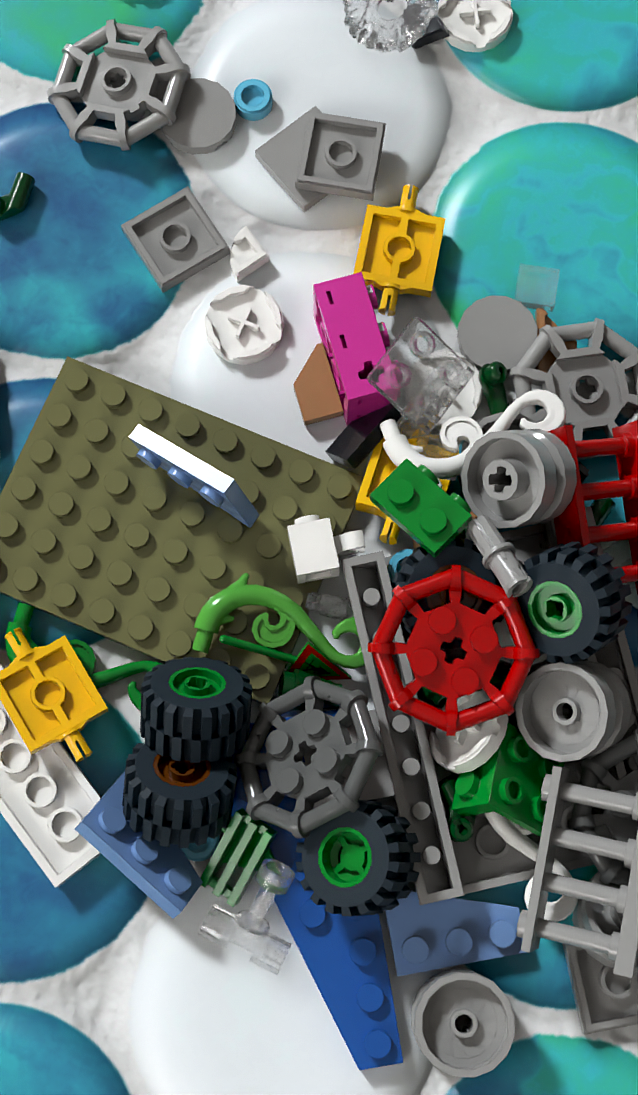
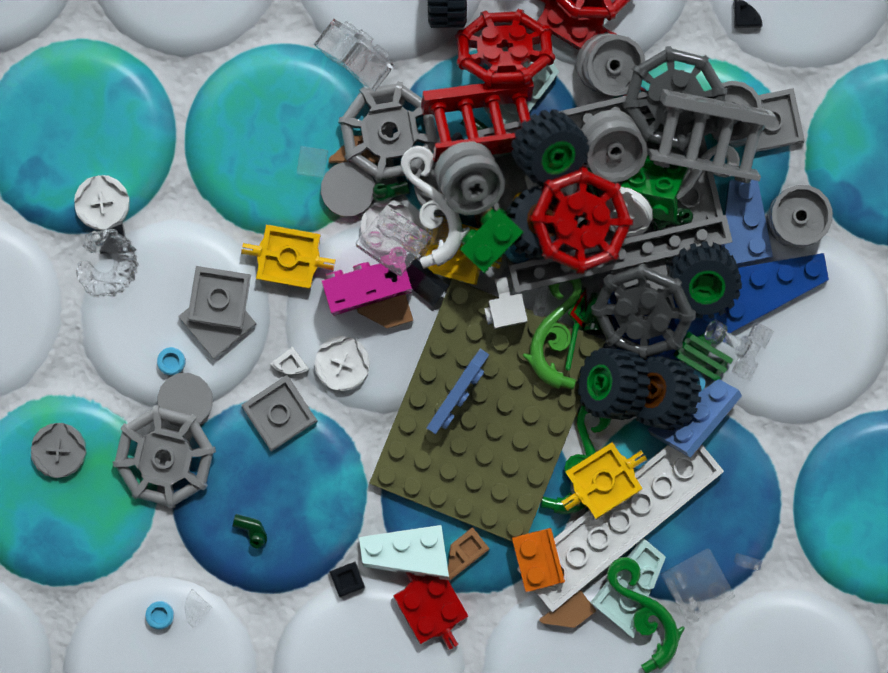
camera: 90 degrees left, 10 degrees up
light grey axle [468,515,533,598] -> none

